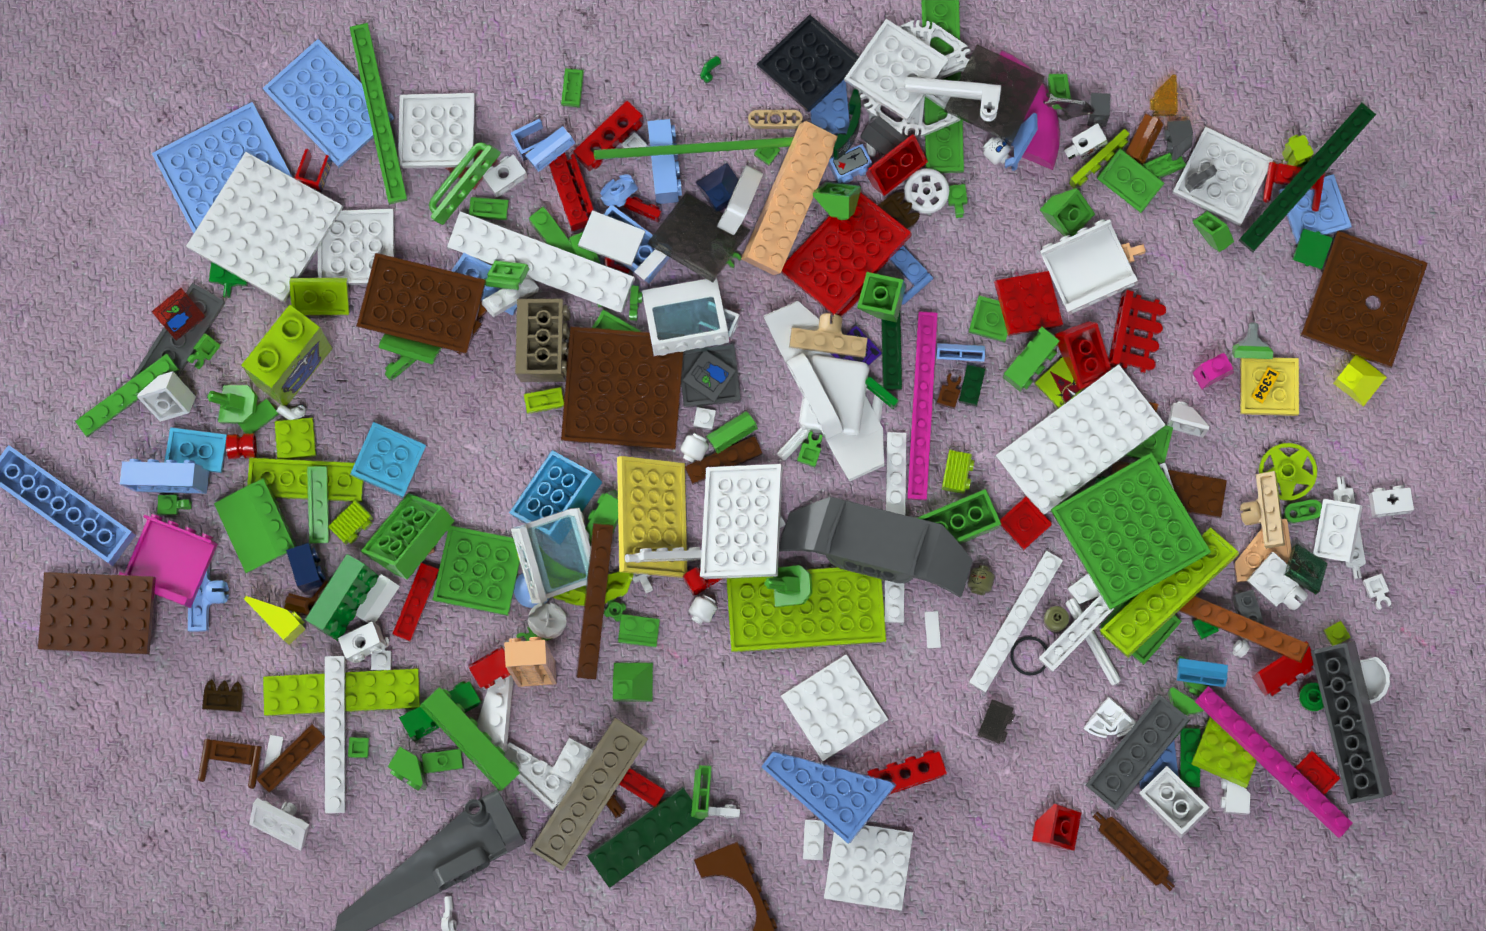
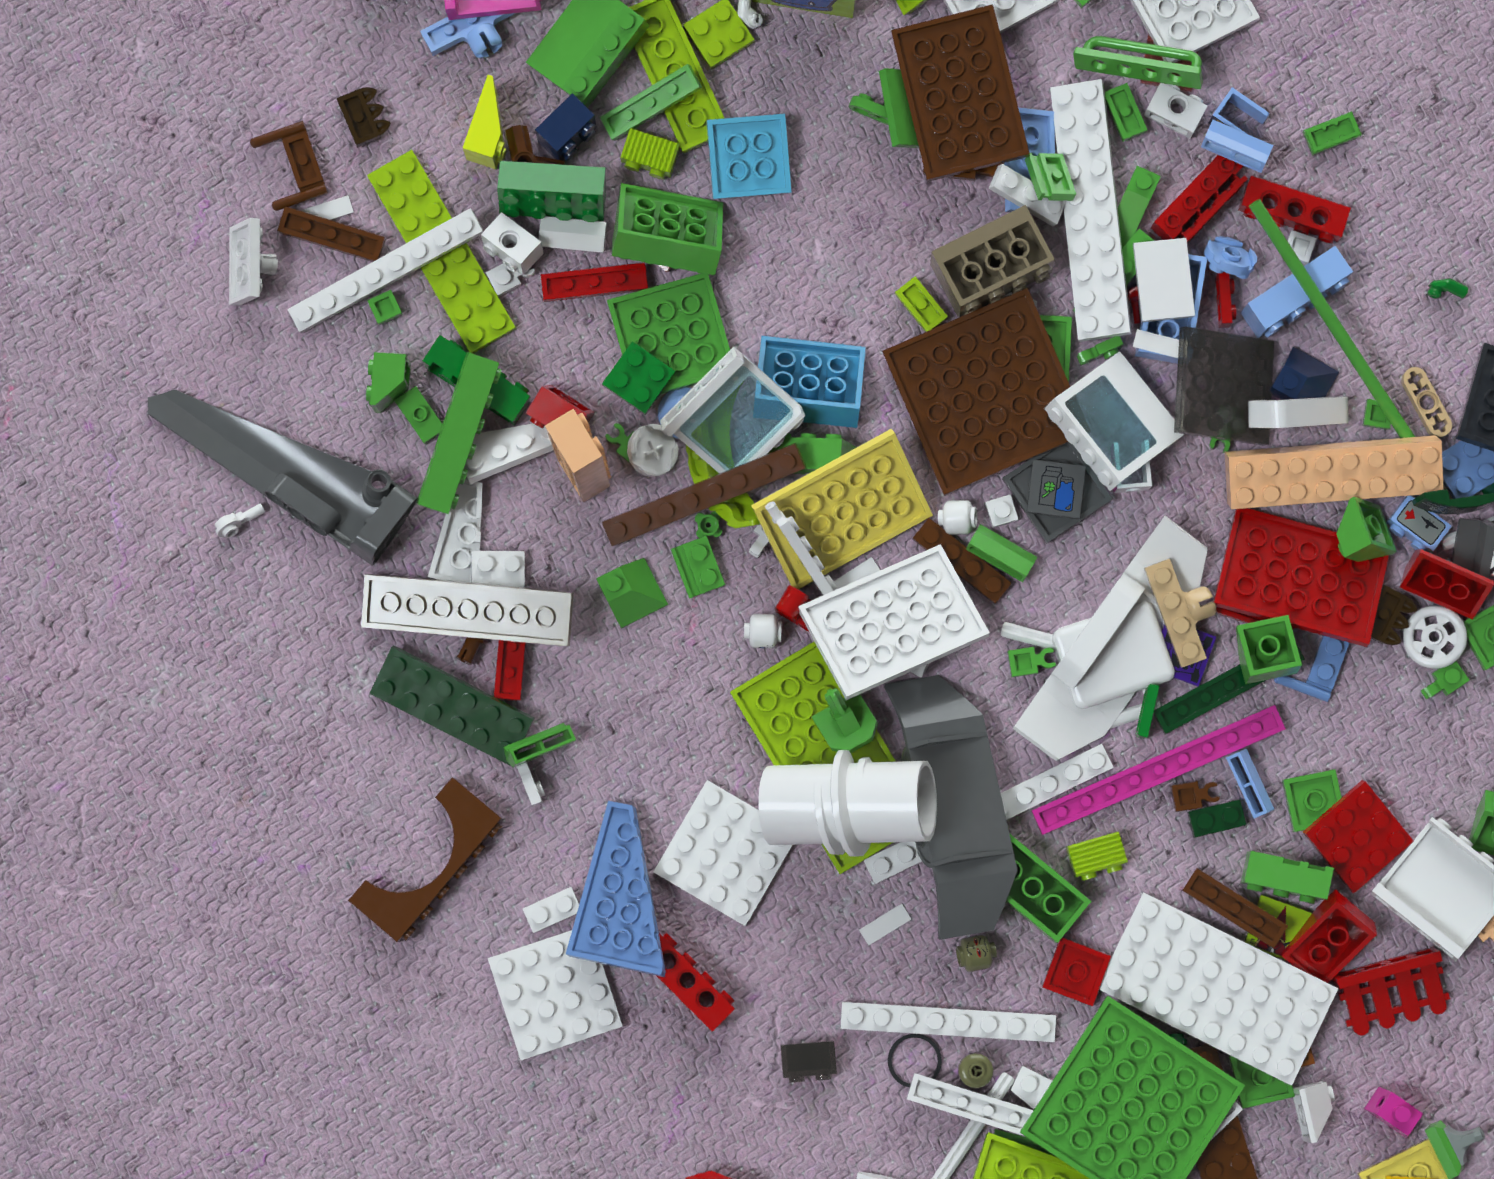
camera: 60 degrees right, 5 degrees up
none -> green plate [602,341,676,415]
none -> white piece [759,750,937,857]
none -> white sticker [834,557,880,591]
none -> reddish brown plate [1182,868,1288,949]

